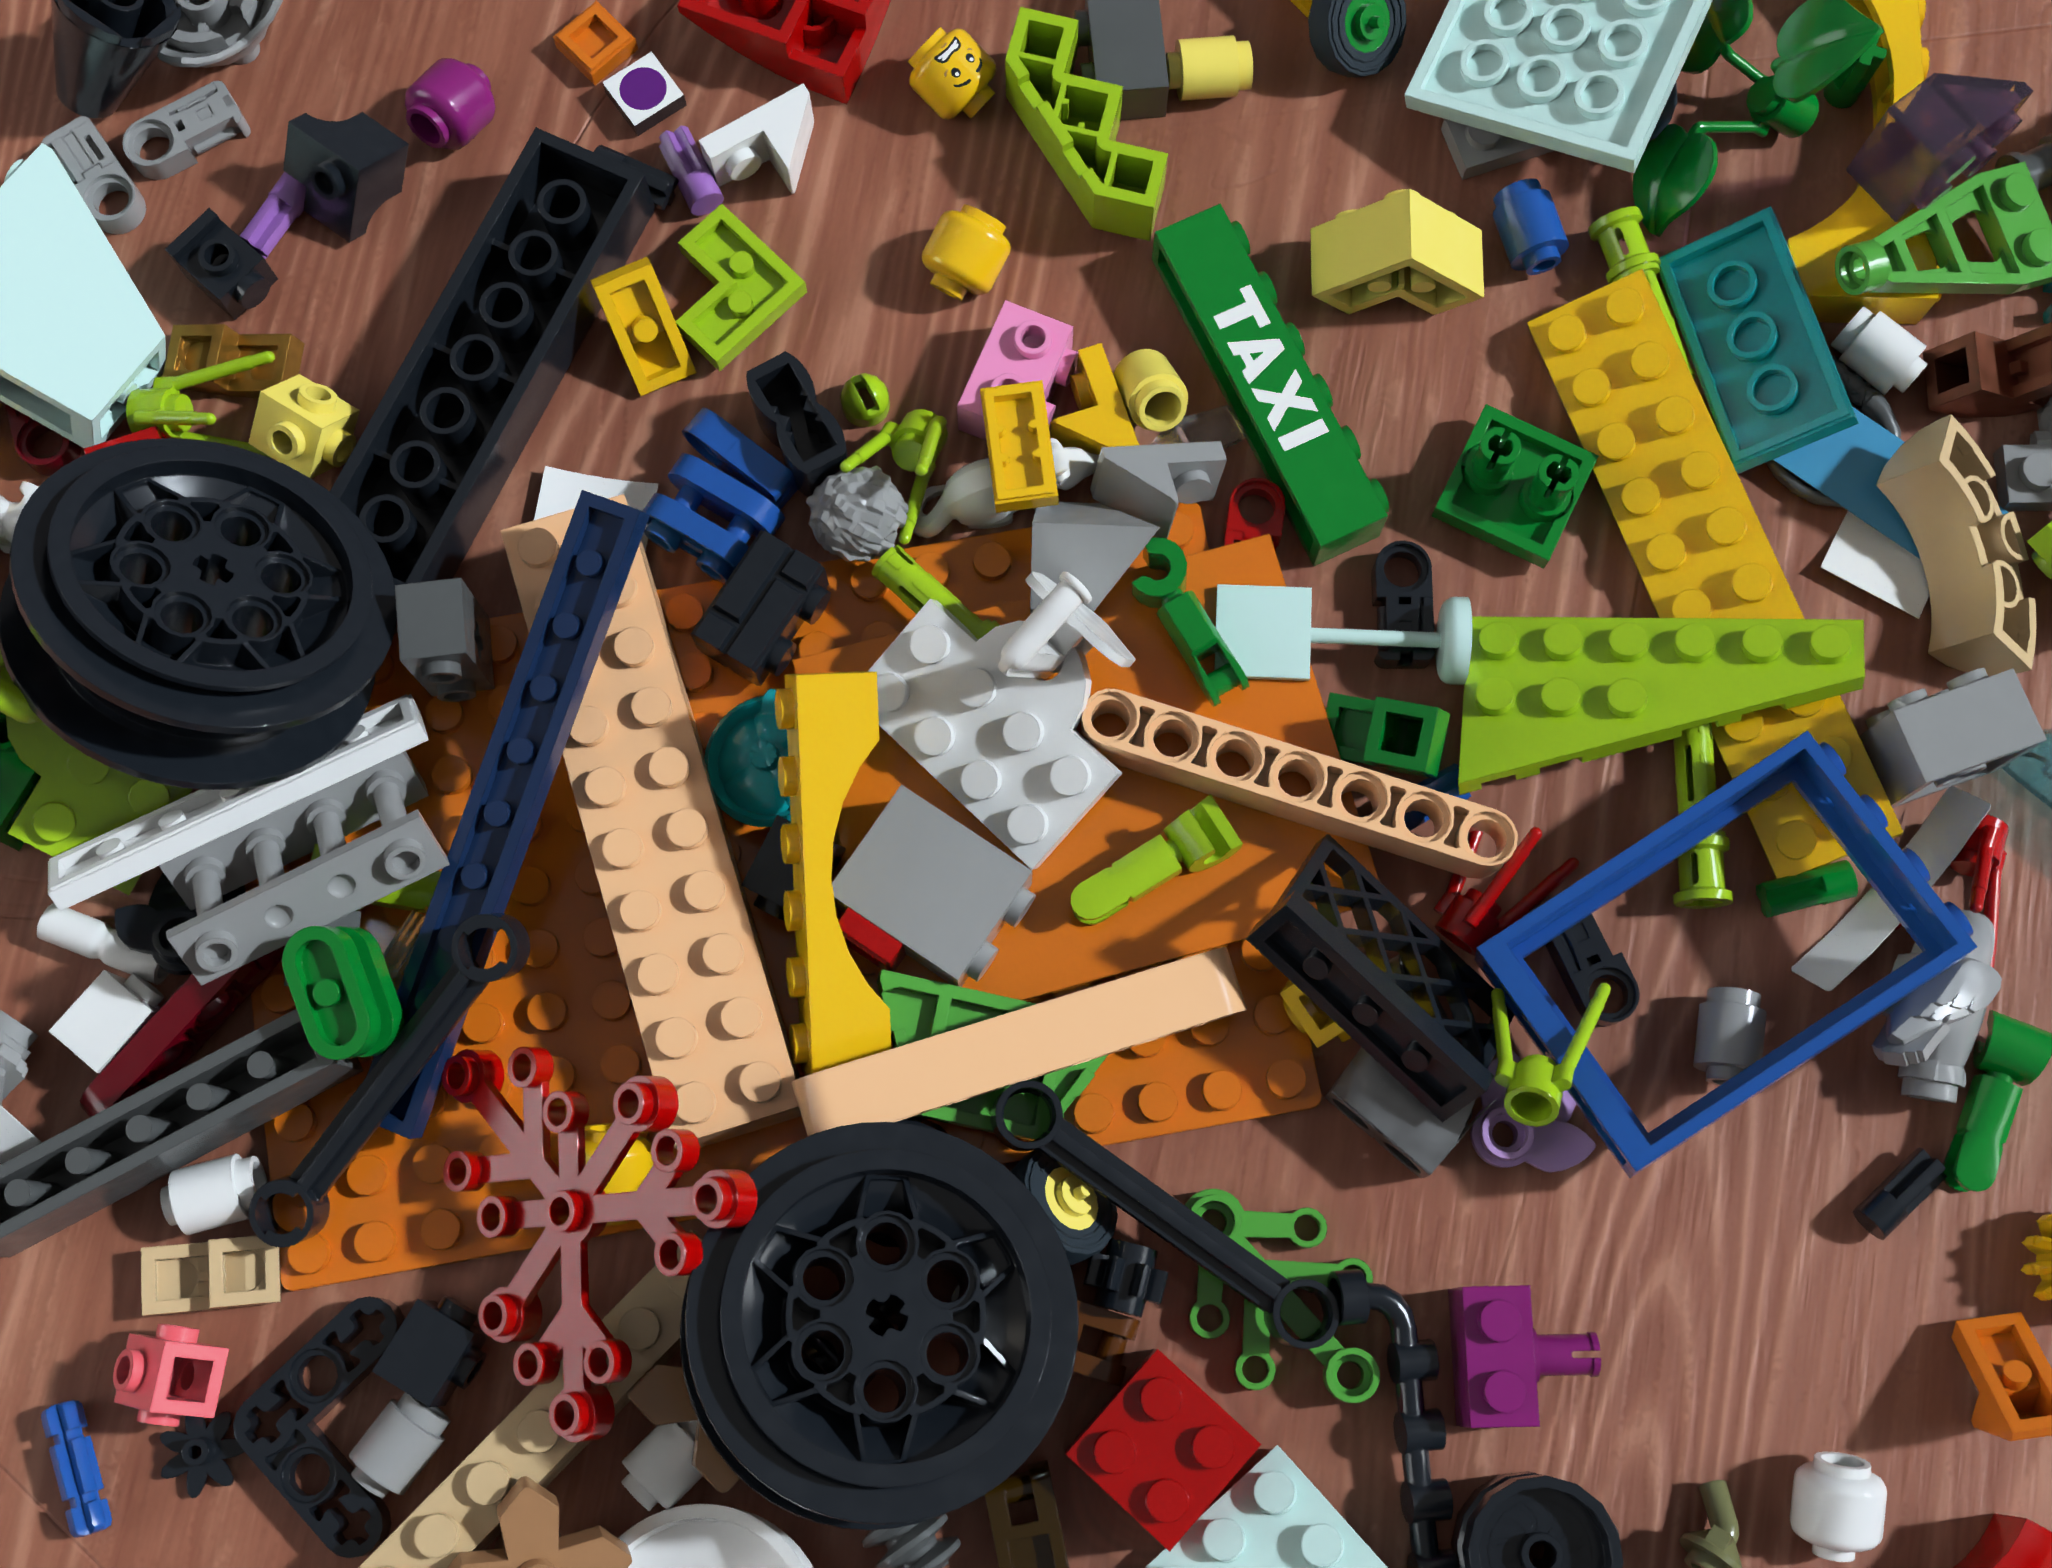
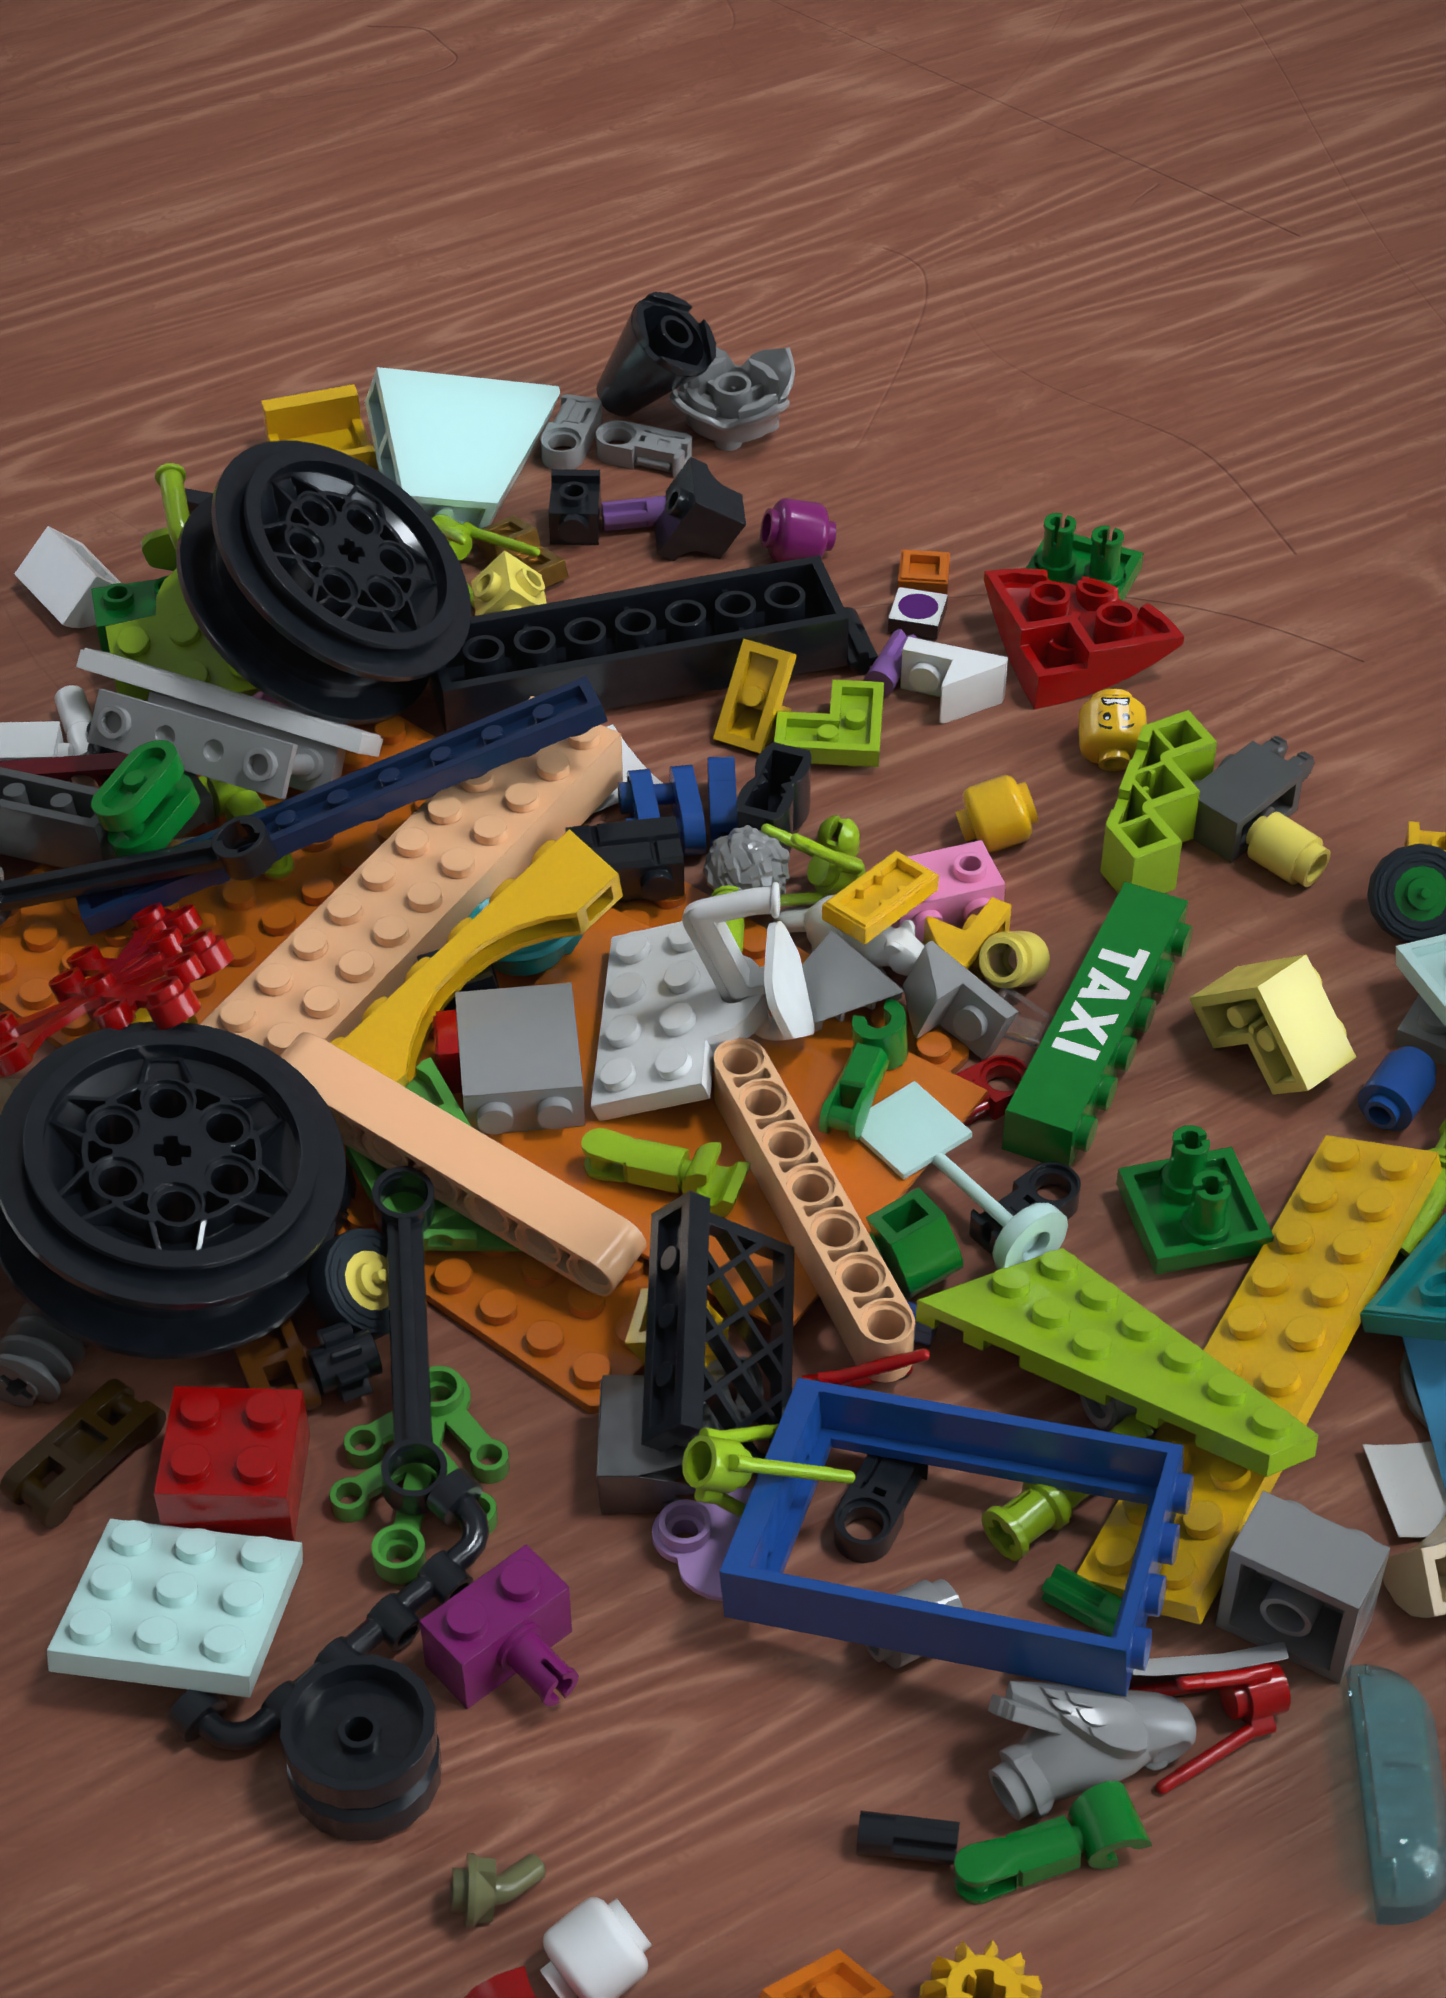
camera: 50 degrees right, 30 degrees down
dark grey brick [395,578,495,702] -> none

